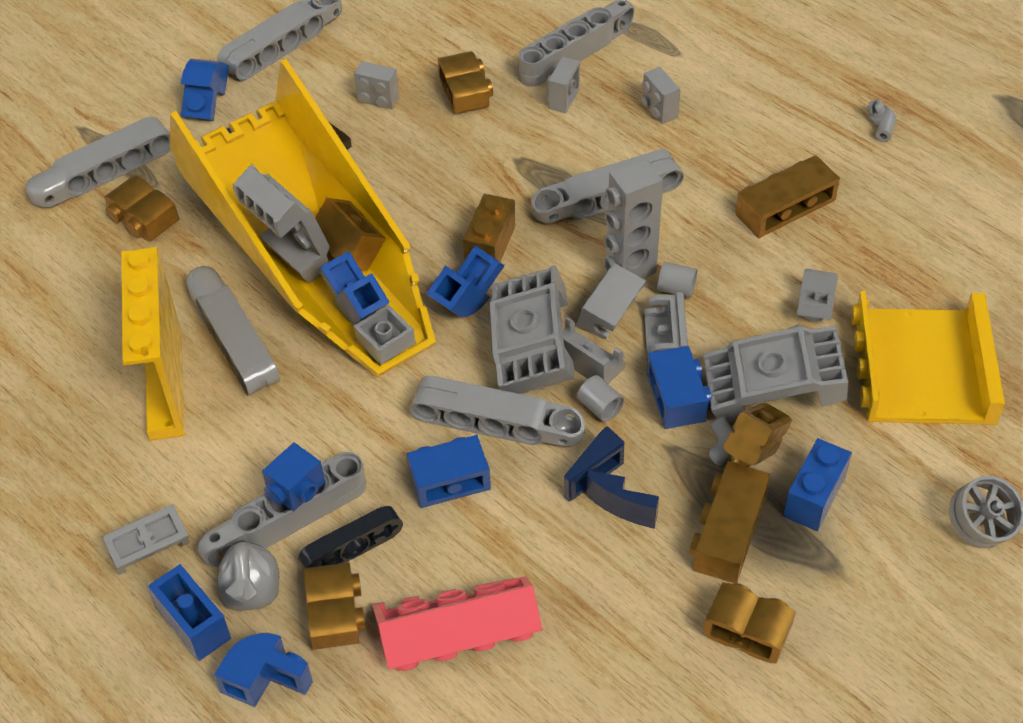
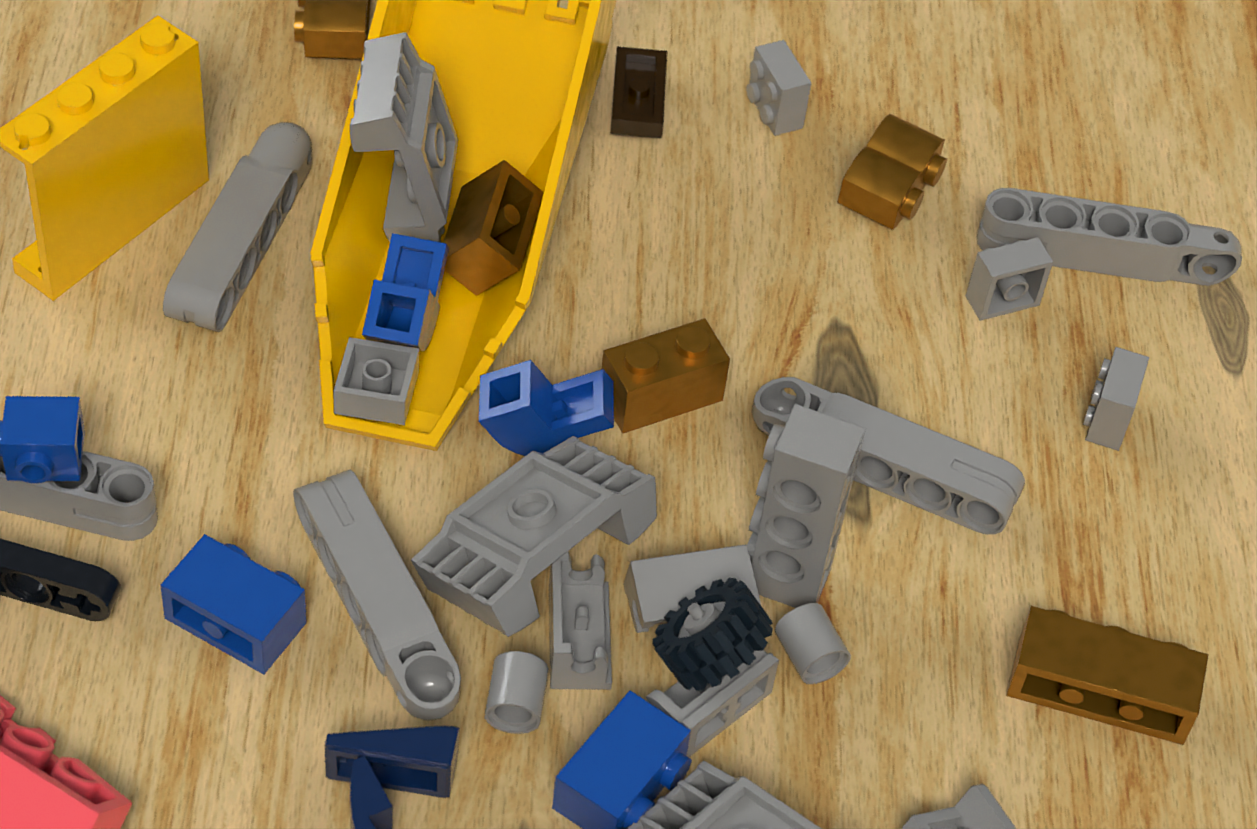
camera: 40 degrees right, 0 degrees up
none -> black wheel [653,578,773,691]

